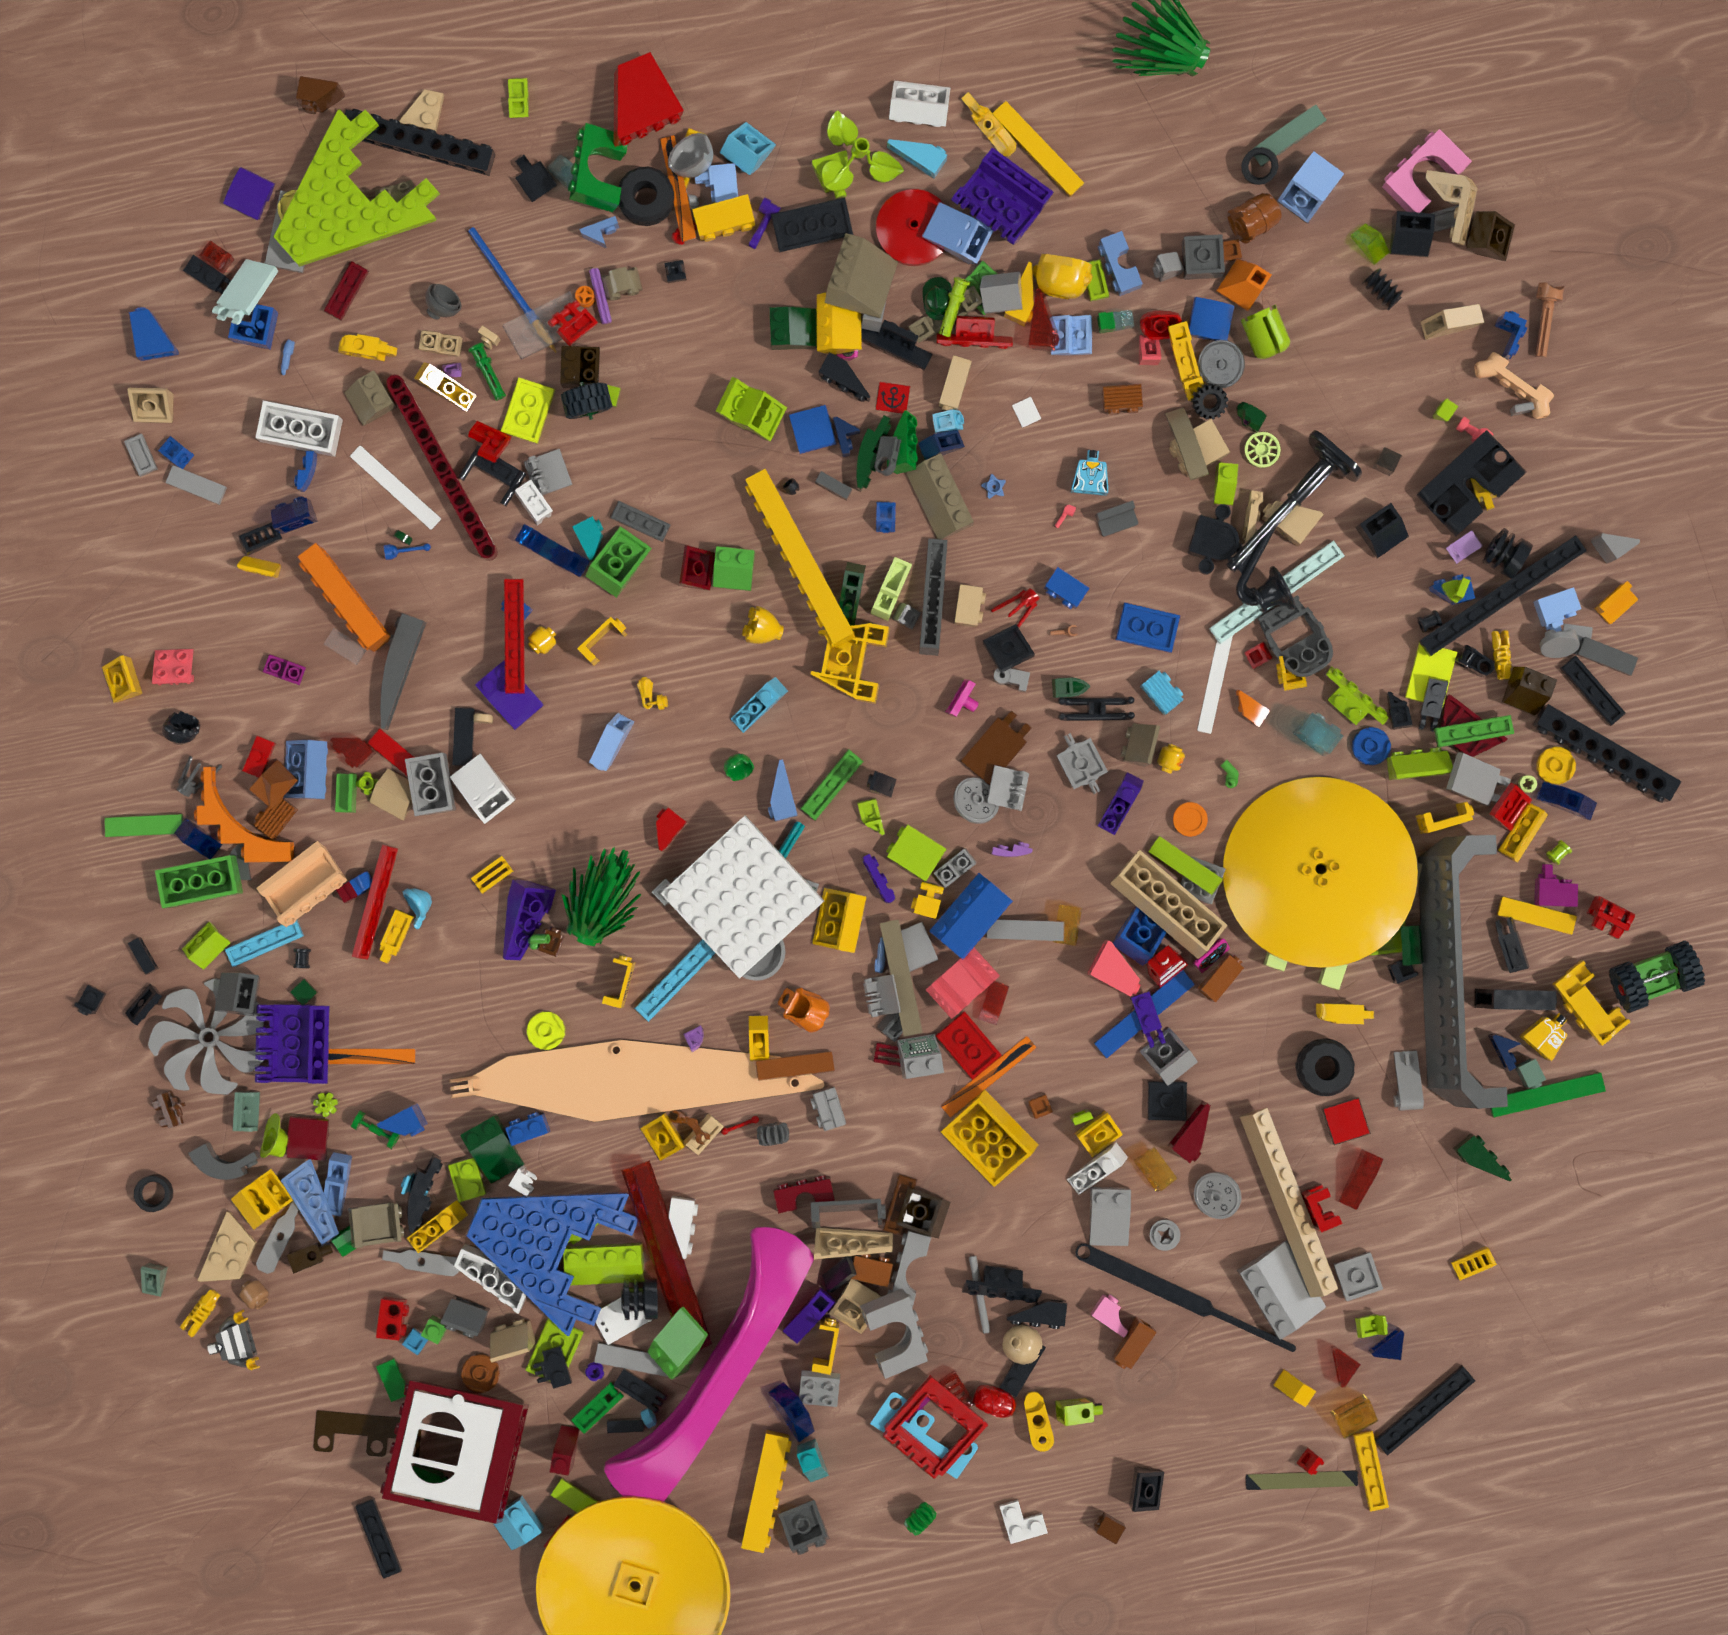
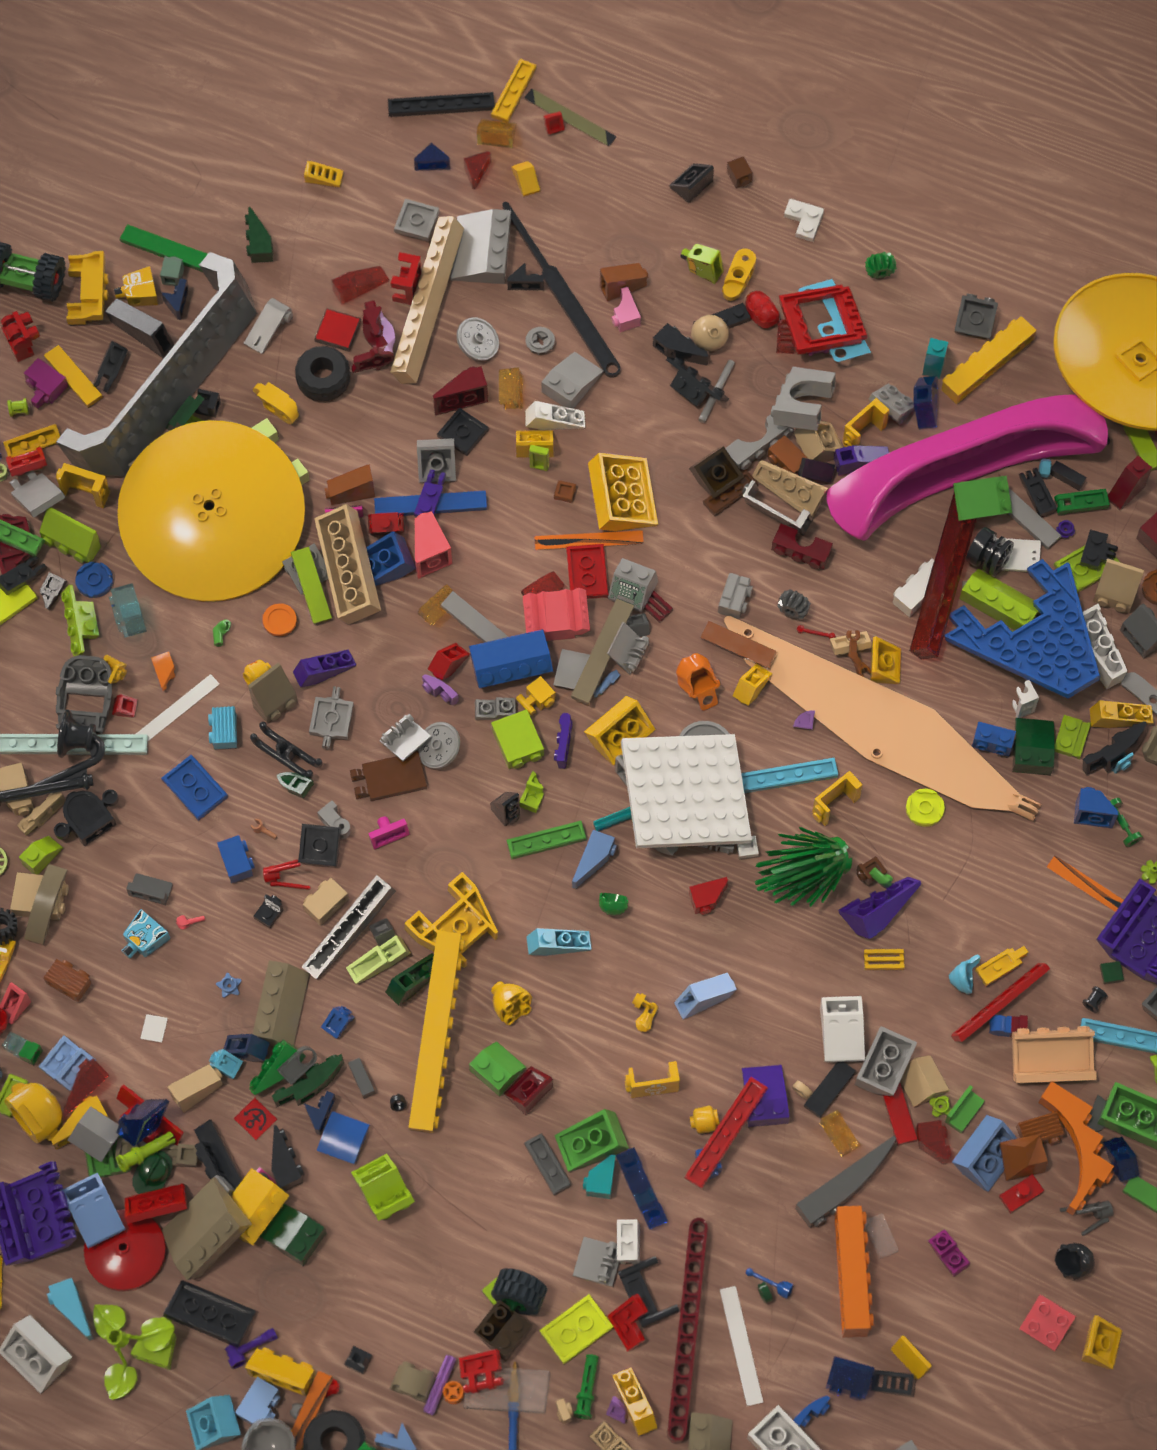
camera: 140 degrees left, 20 degrees down
lime bracket [1355,1314,1388,1338] -> none
none -> clear blue slope [116,1099,170,1147]
none -> red tile [125,1183,187,1224]
none -> black bracket [253,894,283,928]
none -> dark red hips [351,300,395,373]
none -> red slope [428,643,470,680]
none -> black slope [507,263,544,291]
none -> clear yellow hinge [820,1110,861,1157]

